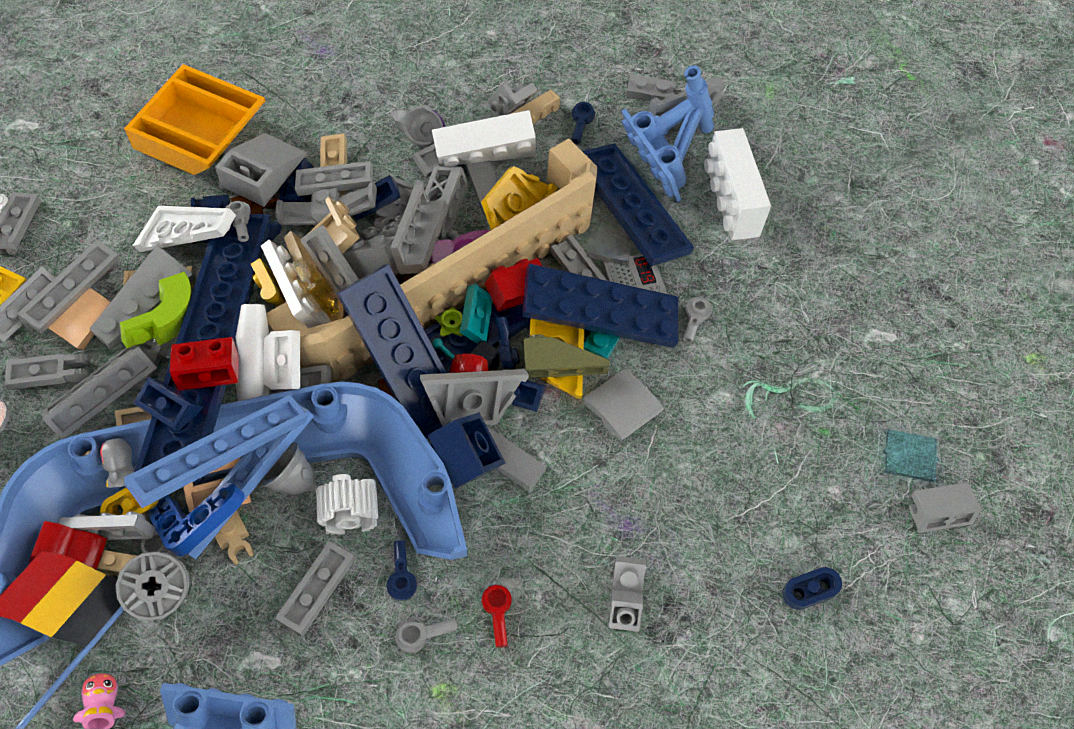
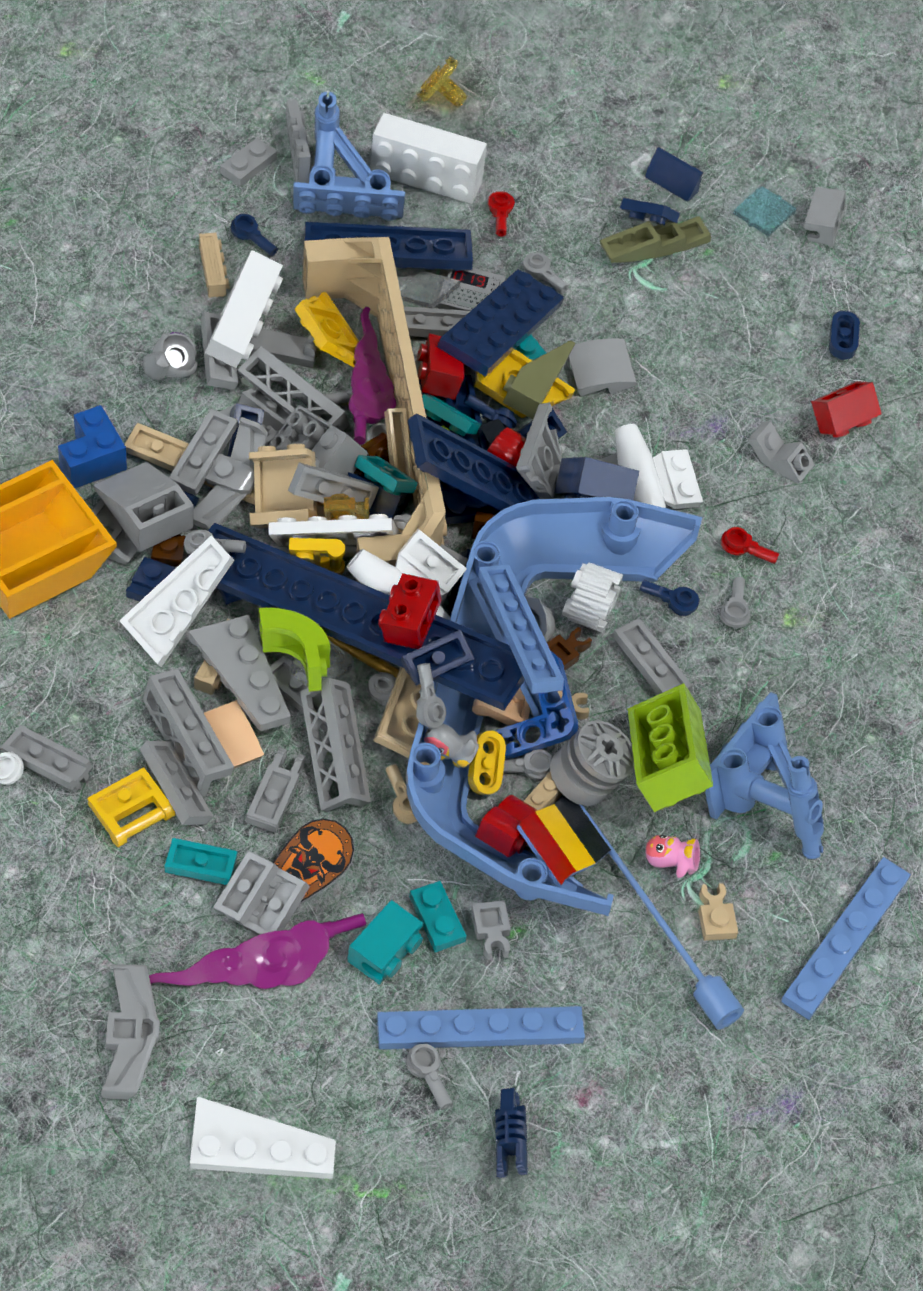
camera: 65 degrees left, 5 degrees down
light grey plate [58,512,155,540] -> none
light grey fence [390,184,448,274] -> none
light grey bracket [488,82,538,116] -> none
none -> blue brick [58,405,127,488]
none -> clear yellow tile [416,55,468,108]
none -> light grey plate [416,663,446,728]
none -> red plate [488,191,515,237]
none -> reddish brown plate [547,627,592,670]
none -> olive slope [600,216,711,263]
none -> white plate [615,424,703,509]
none -> dark blue plate [620,198,680,226]
none -> lime brick [627,683,713,812]
none -> dark blue slope [645,147,703,202]
none -> red brick [811,381,882,438]

